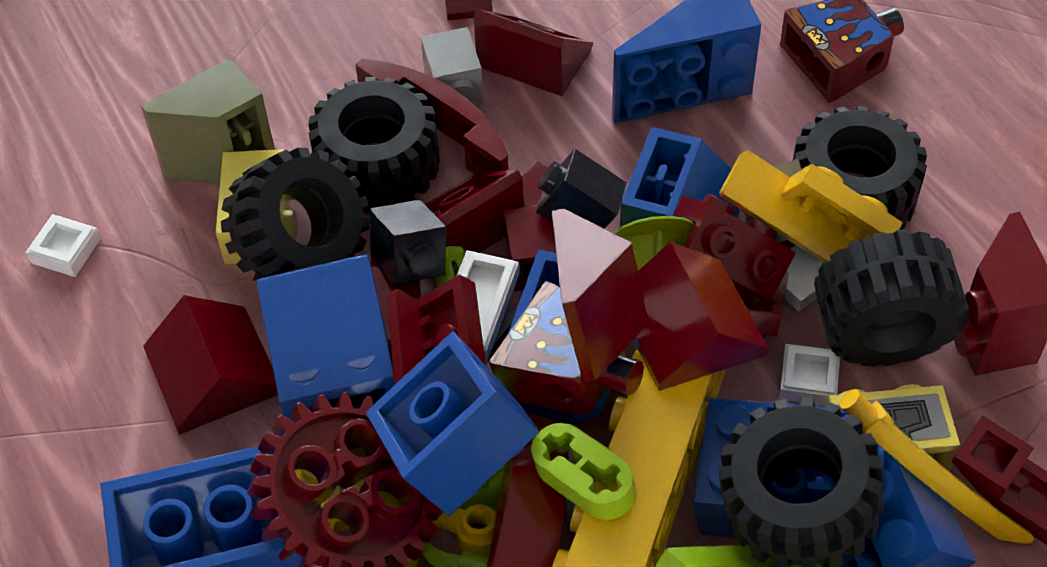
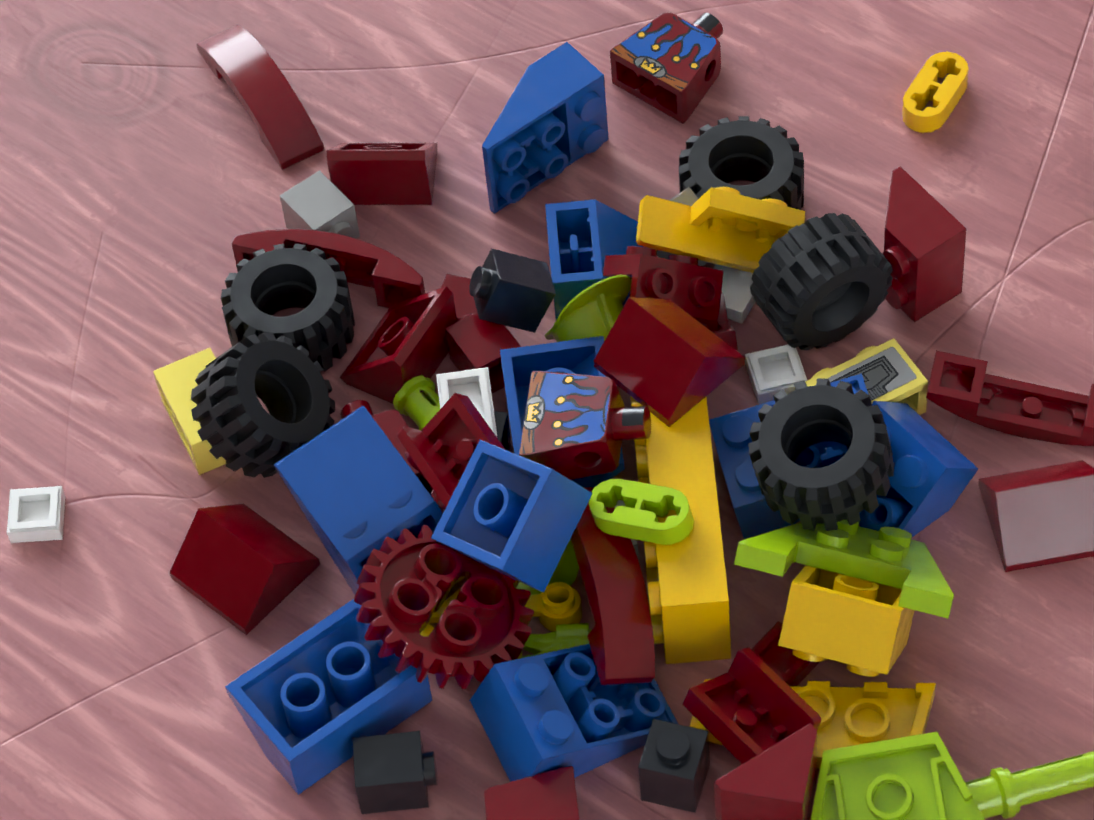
camera: 20 degrees left, 0 degrees up
olive slope [141,58,275,183] -> none
black brick [370,200,446,285] -> none
dark red slope [552,209,649,383] -> none
yellow sword [840,389,1034,544] -> none

